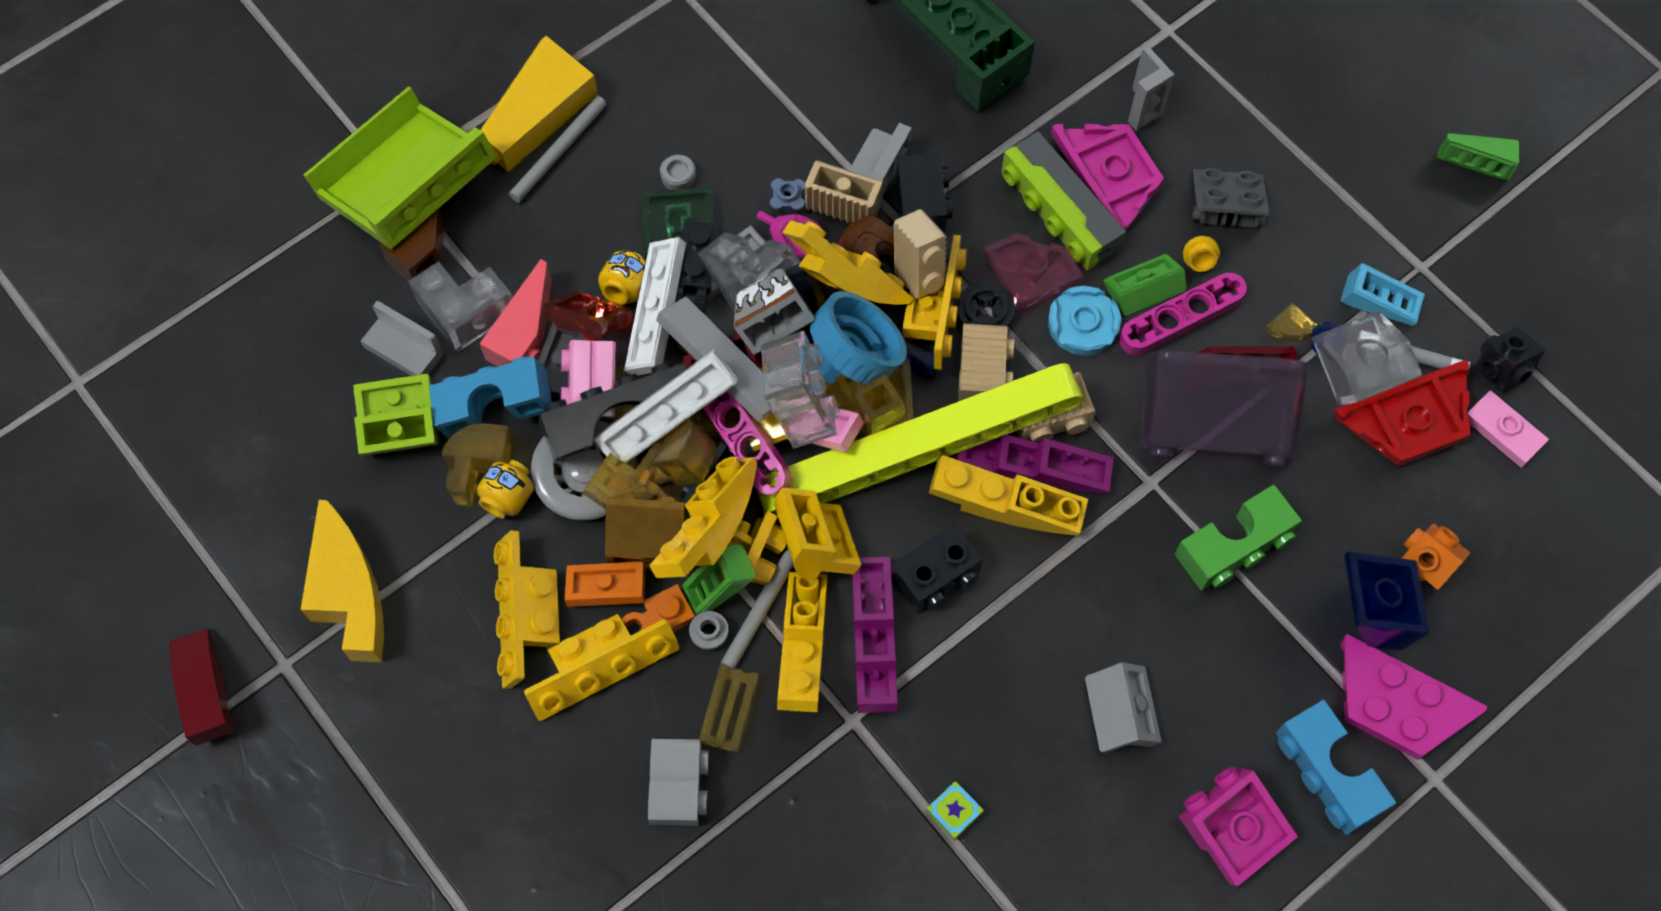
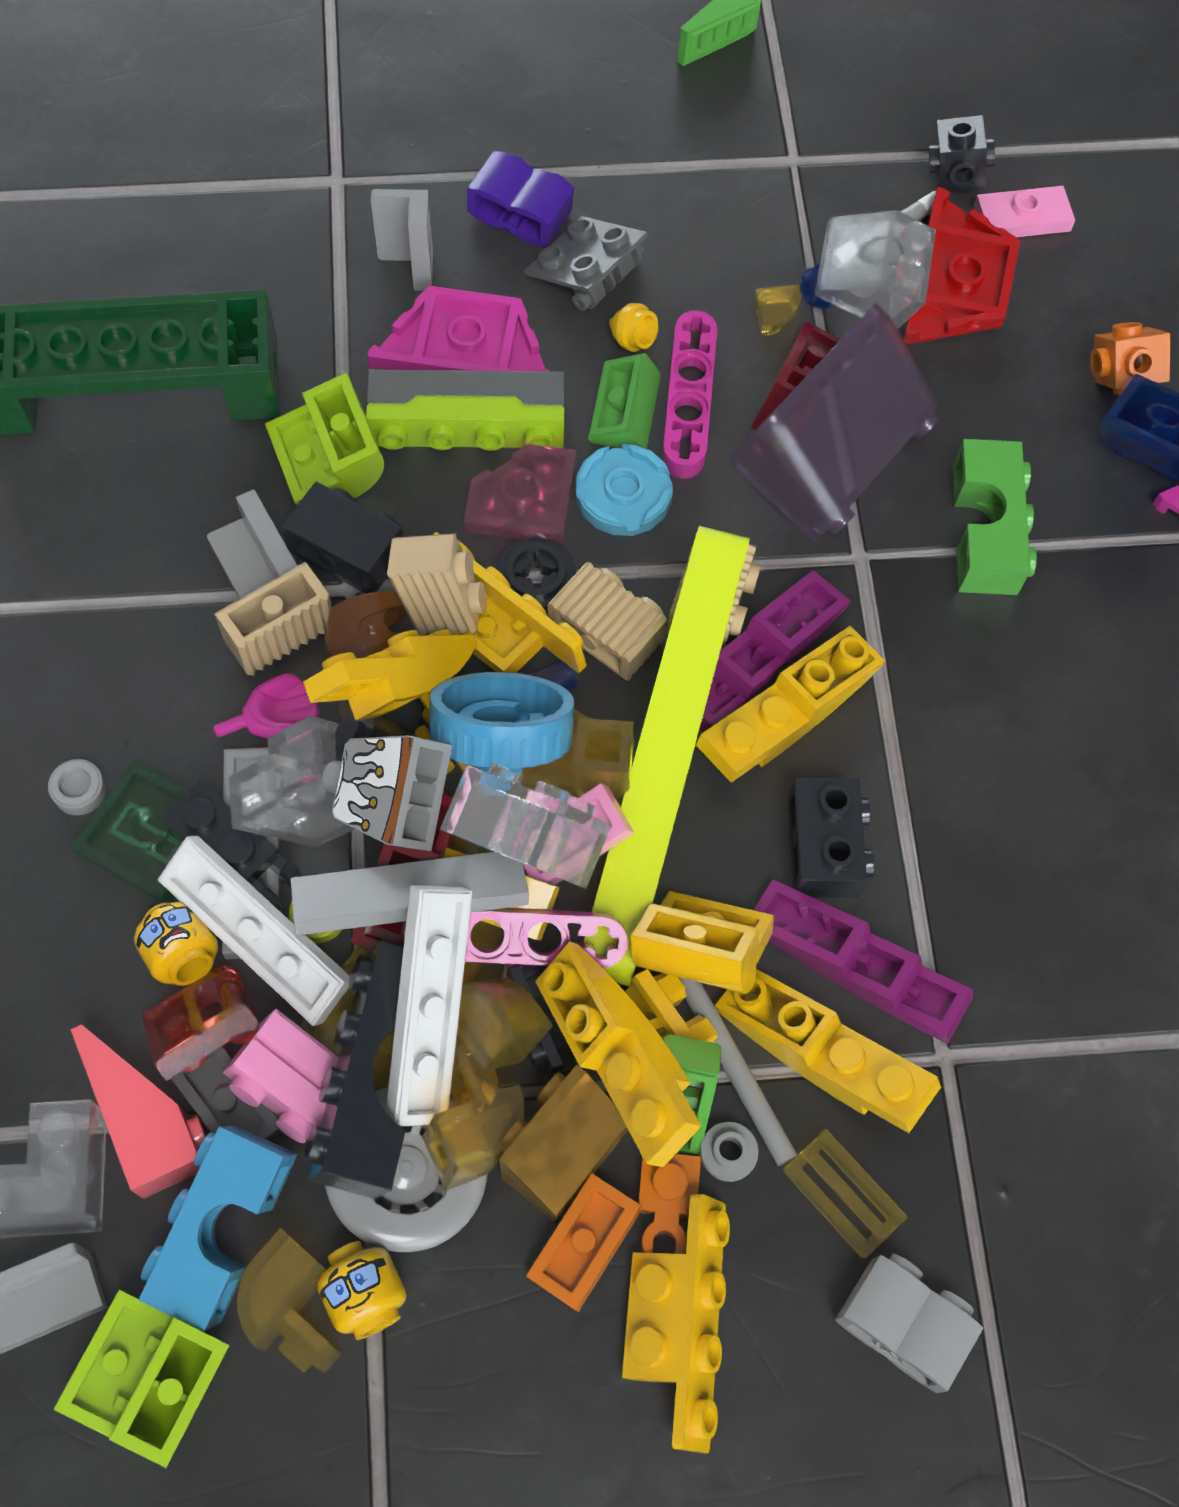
camera: 60 degrees left, 0 degrees up
yellow bracket [493,530,560,689] -> none
sand blue plate [770,178,805,213] -> none
tile [926,781,984,840] -> none
light grey panel [1085,662,1162,753] -> none
medium azure slope [1340,263,1425,326] -> none
none -> lime brick [265,372,384,505]
none -> dark purple brick [467,151,574,247]

